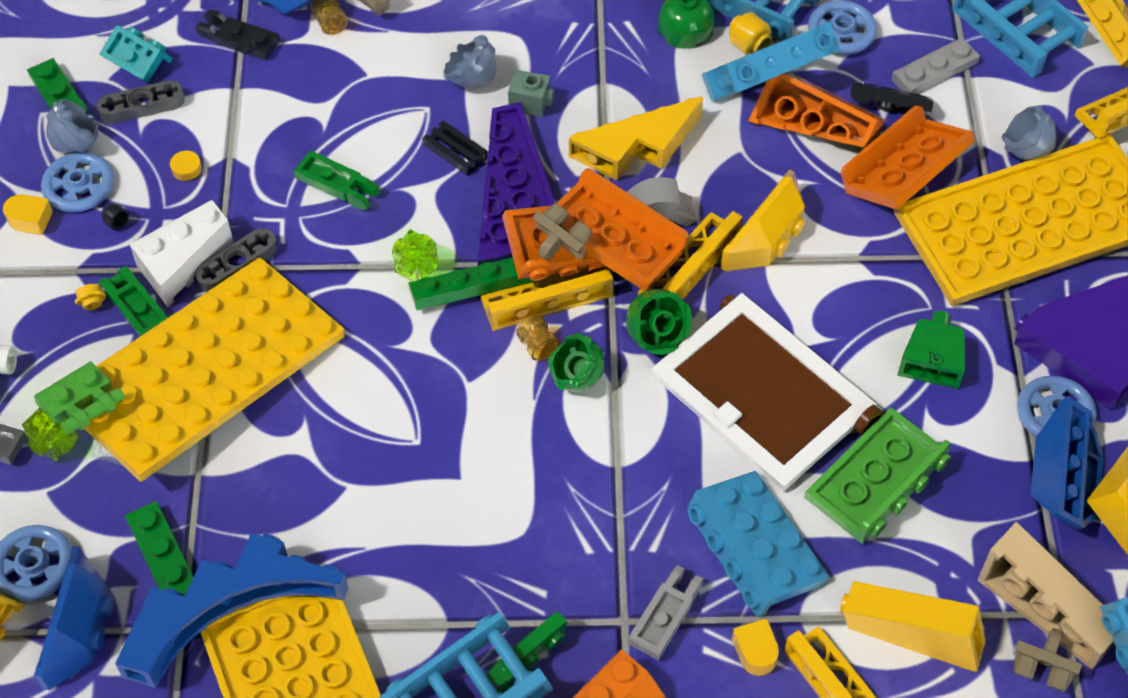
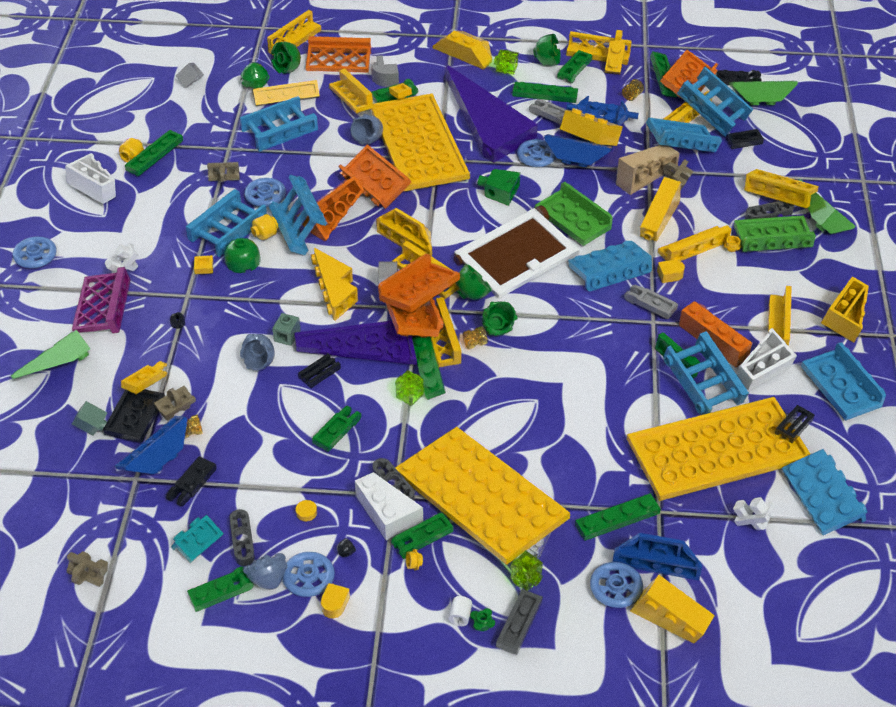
camera: 85 degrees left, 10 degrees down
bright green plate [34,361,125,435] -> none
blue arch [115,533,349,688] -> none
dark tan hips [532,203,592,261] -> none
black hinge [850,82,934,112] -> none
light grey plate [891,38,980,94] -> none

